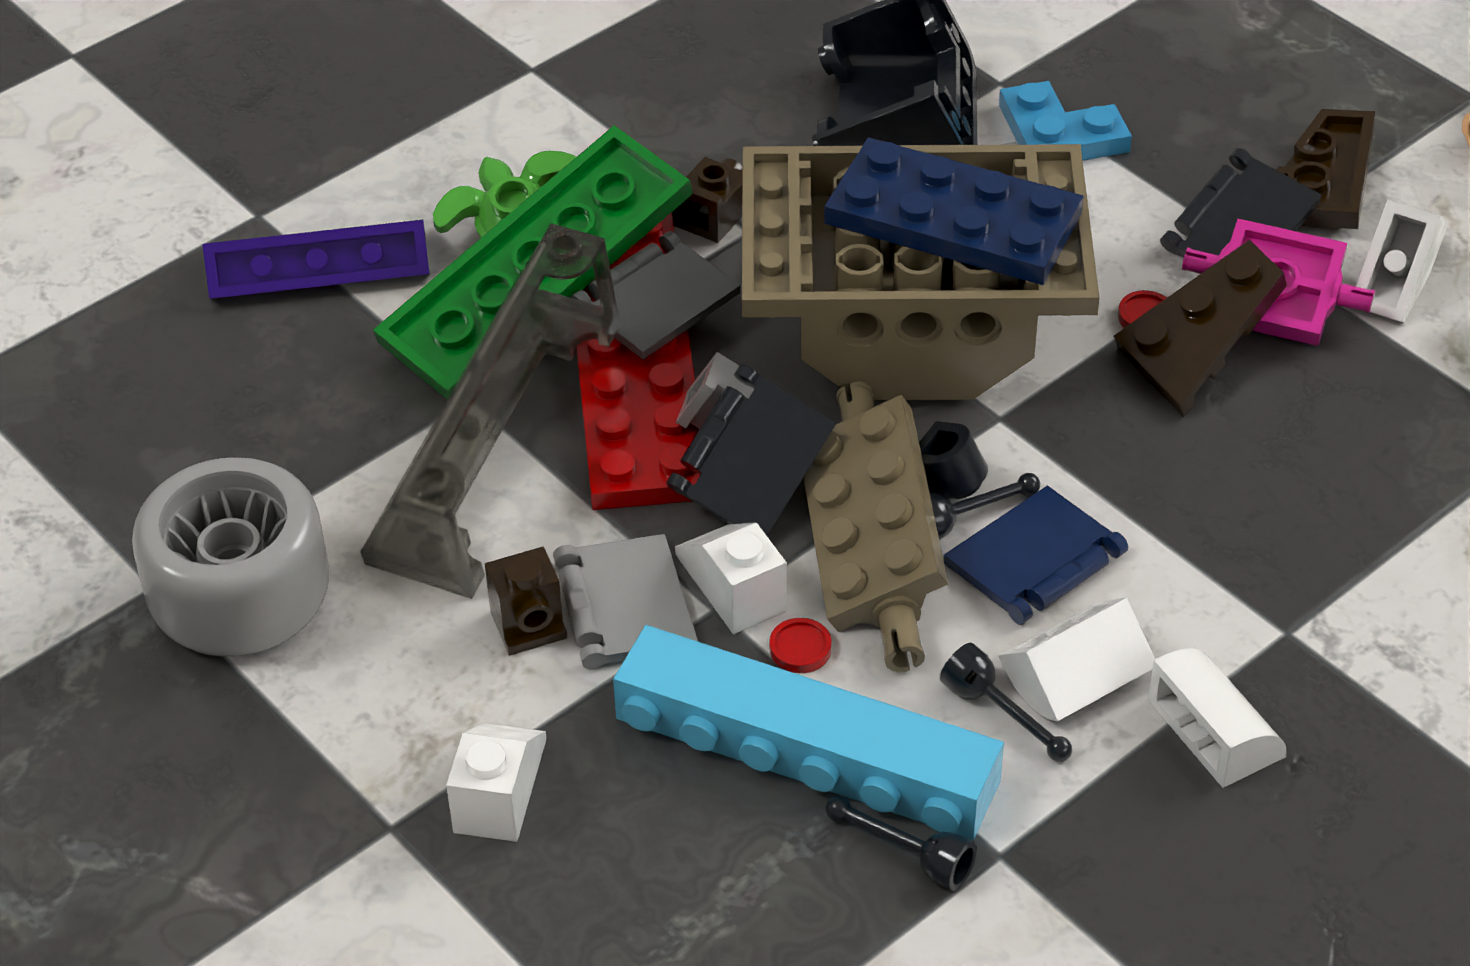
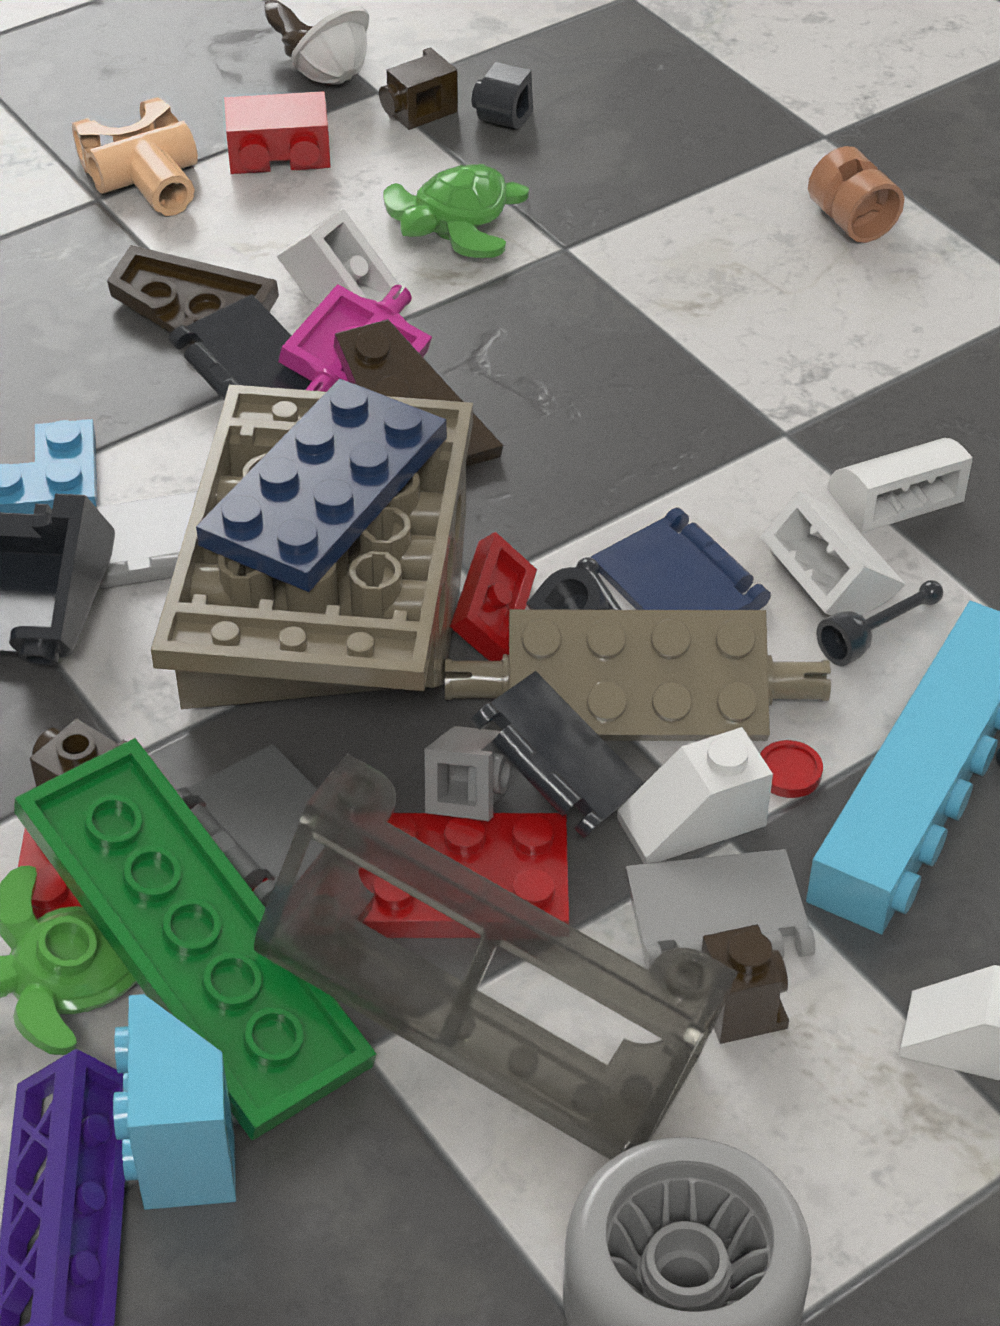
camera: 85 degrees left, 0 degrees up
none -> medium azure slope [113,994,236,1210]
none -> red plate [450,531,537,661]

